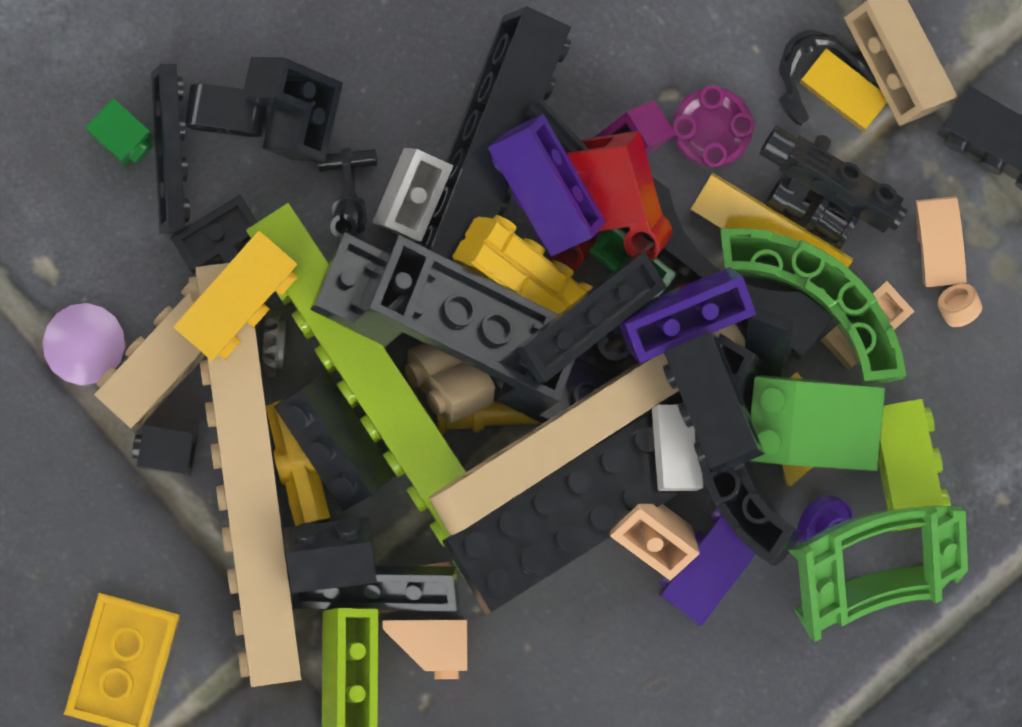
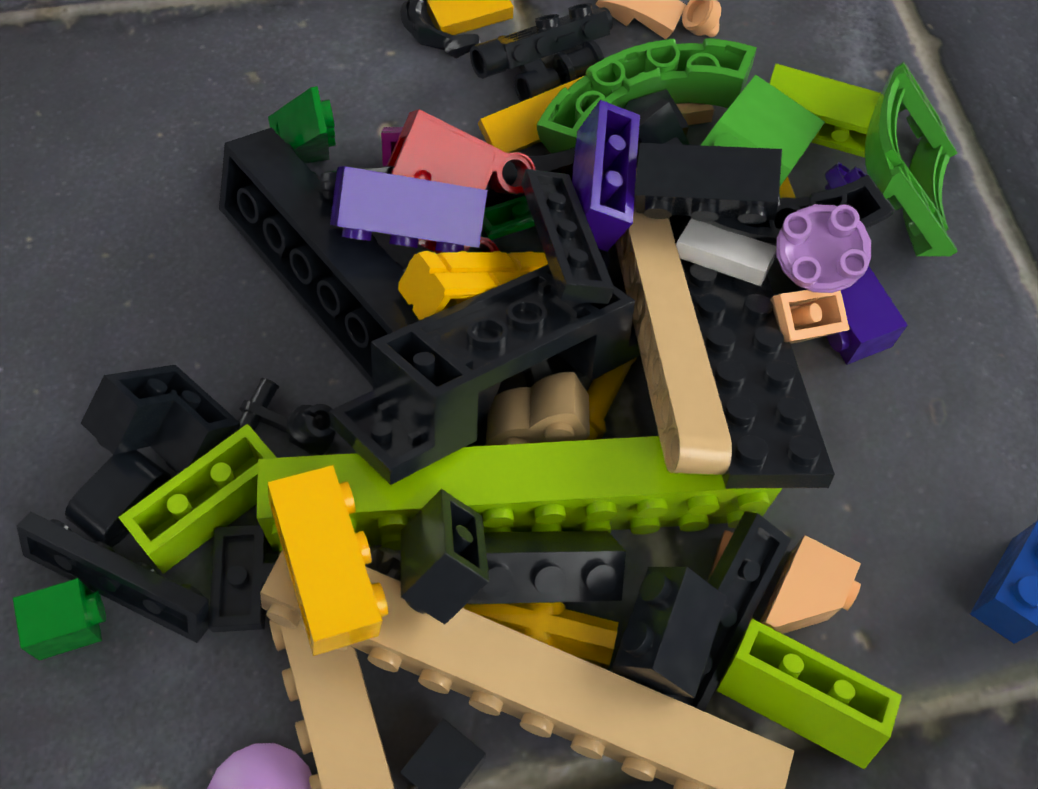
camera: 60 degrees left, 20 degrees down
white brick [372,148,453,242] -> none
magenta dish [672,85,755,168] -> none
none -> lime brick [118,424,277,574]
none -> green slope [268,86,336,164]
none -> black brick [401,488,490,625]
none -> lavender dish [776,204,871,293]

